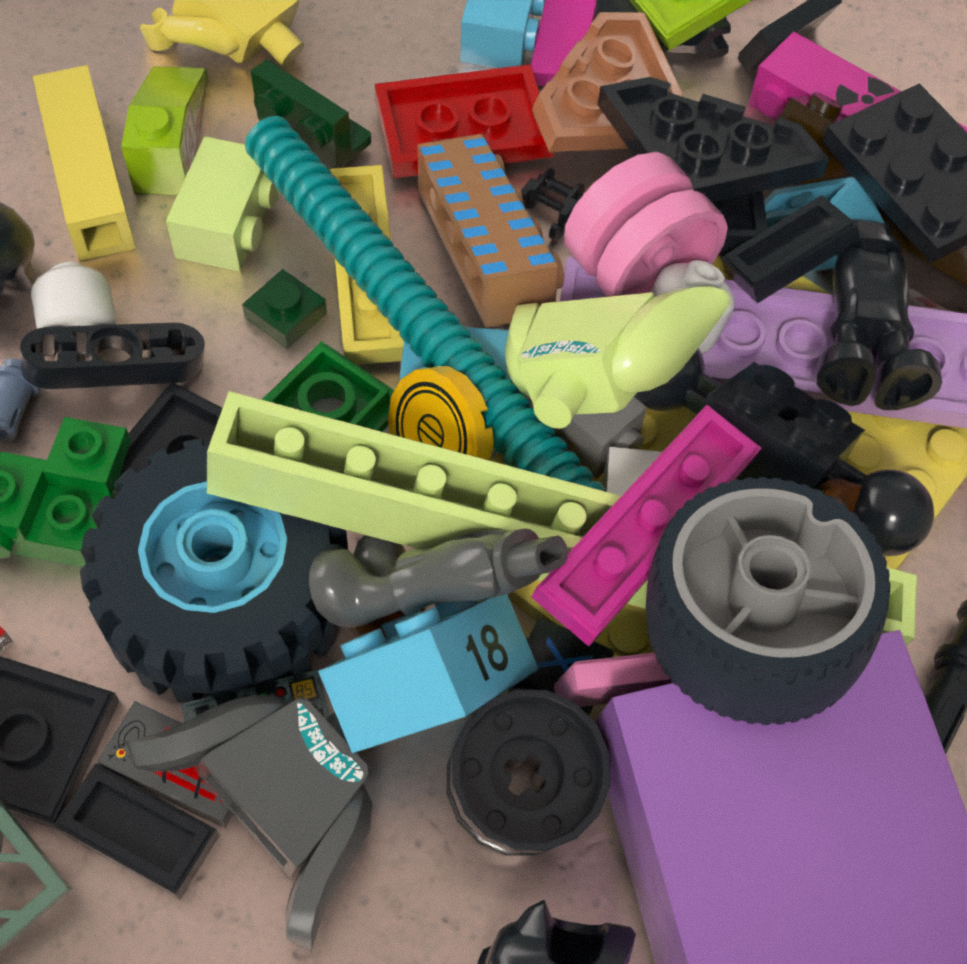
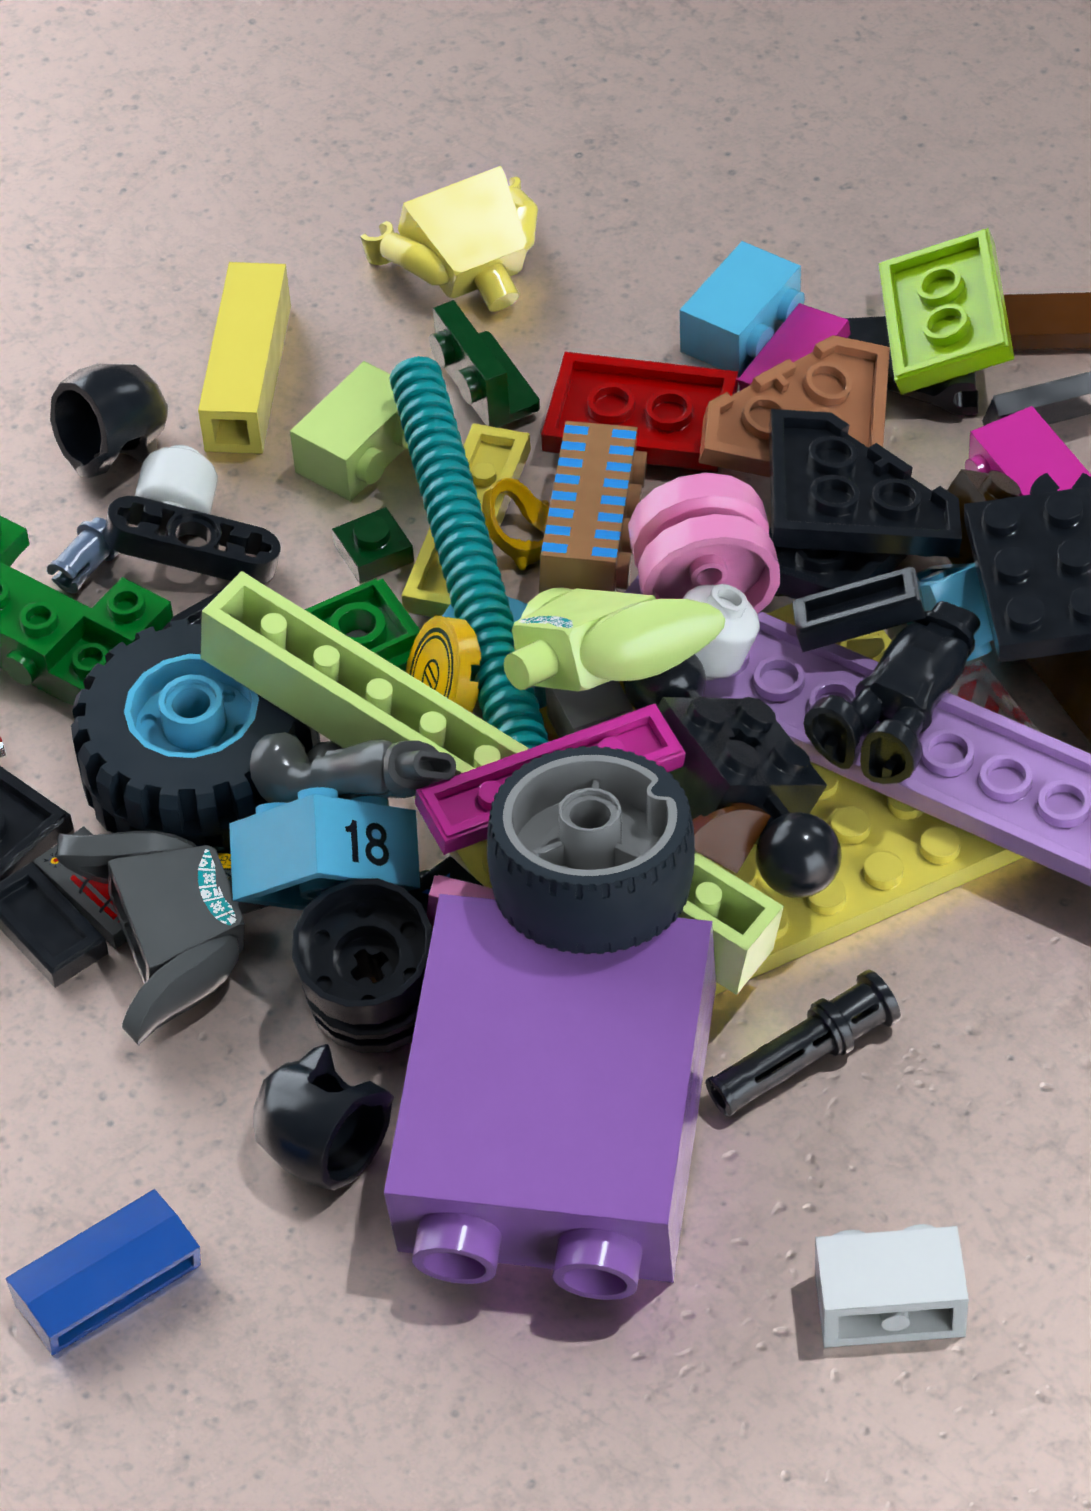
camera: 30 degrees right, 10 degrees down
lime slope [121,66,207,195] -> none
none -> yellow piece [482,478,550,571]

